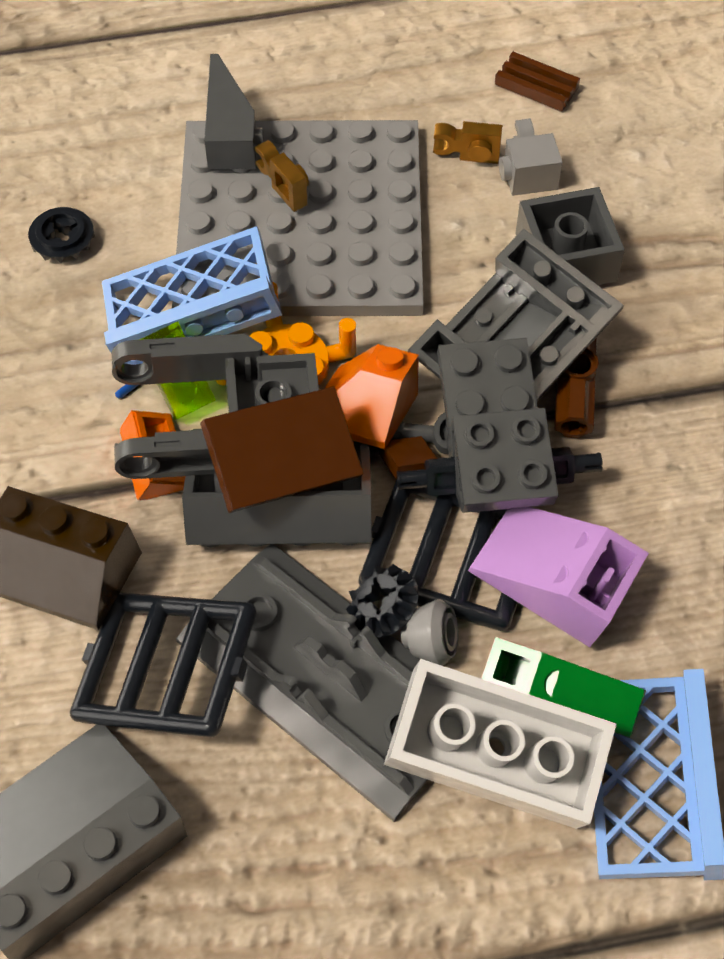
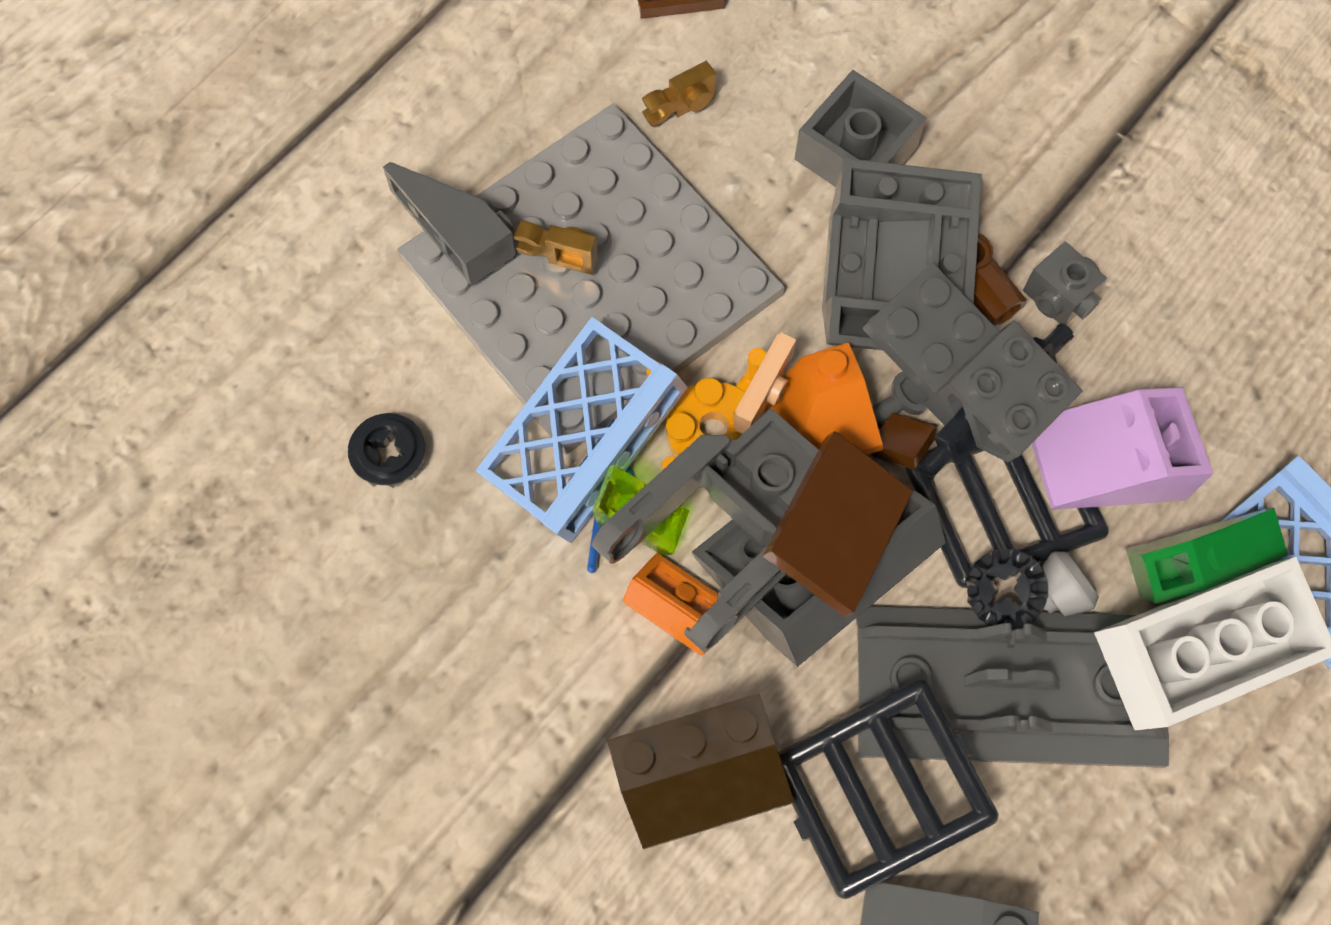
camera: 40 degrees left, 10 degrees up
light grey brick [499,118,563,196] -> none
none -> light nougat plate [734,332,796,434]
none -> dark grey brick [1023,241,1107,325]

